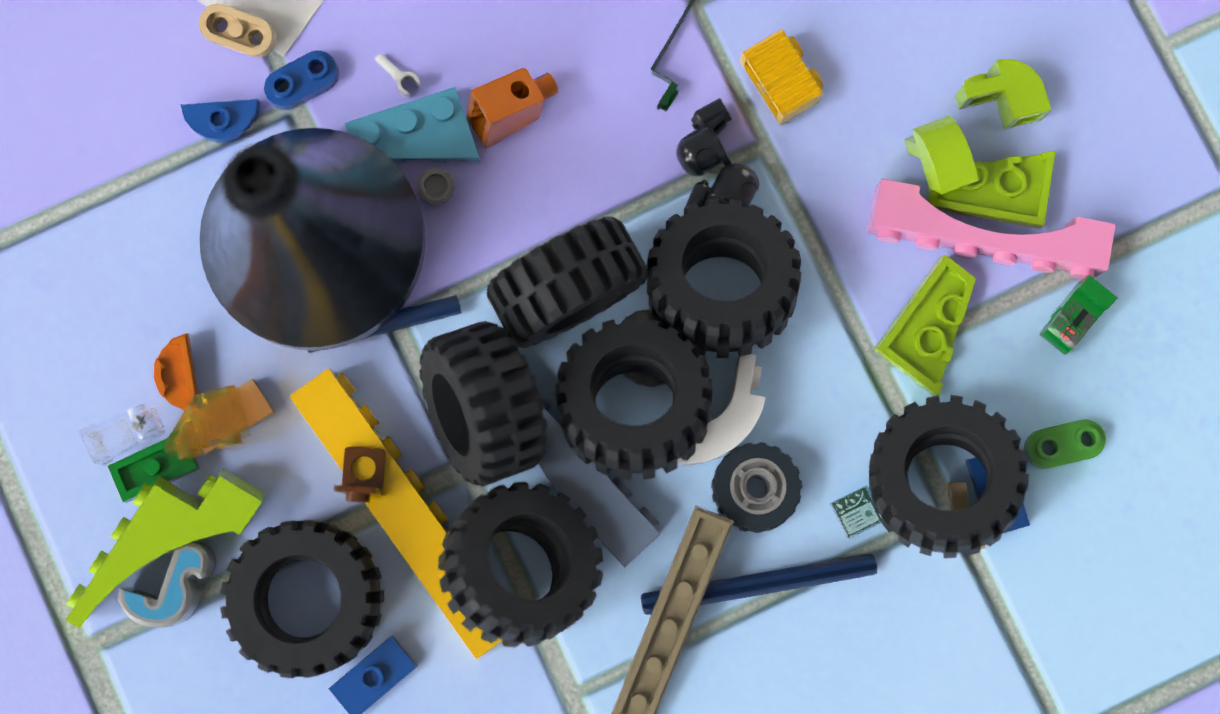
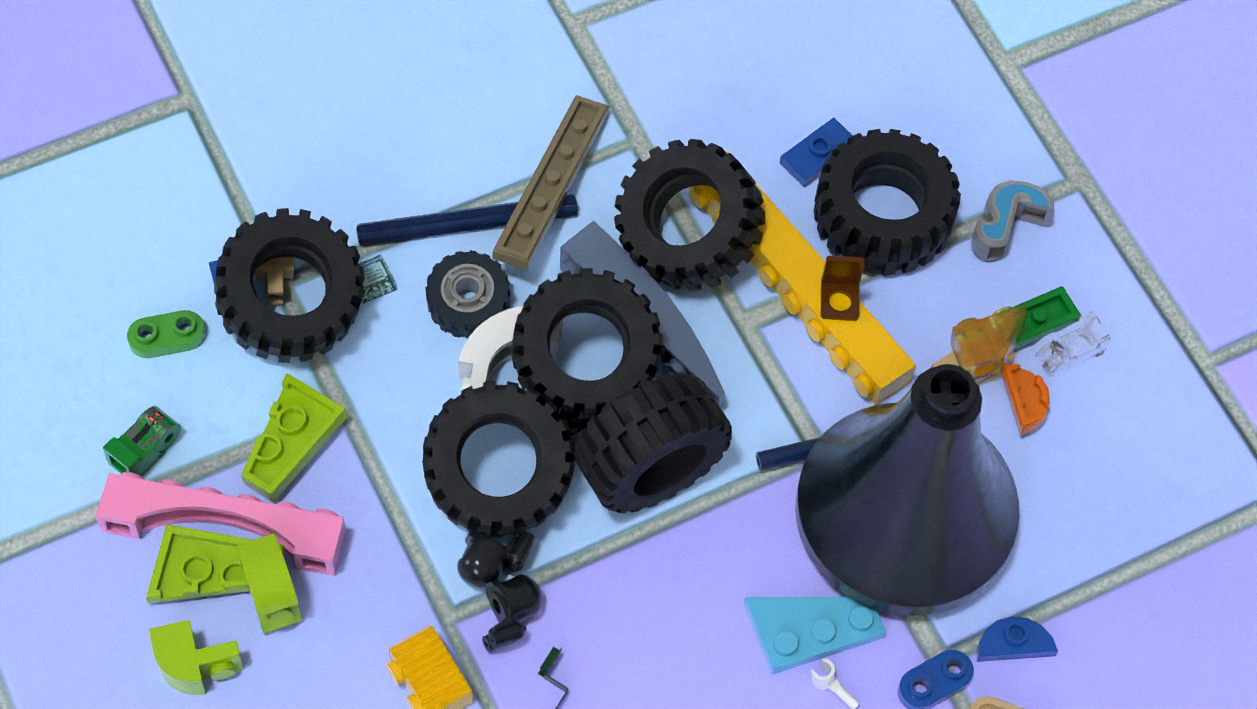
camera: 175 degrees right, 20 degrees down
lime arch [65,468,264,629] -> none
light grey piece [417,167,455,205] -> none
black tyre [419,321,548,487] -> none
orange torso [466,68,558,149] -> none

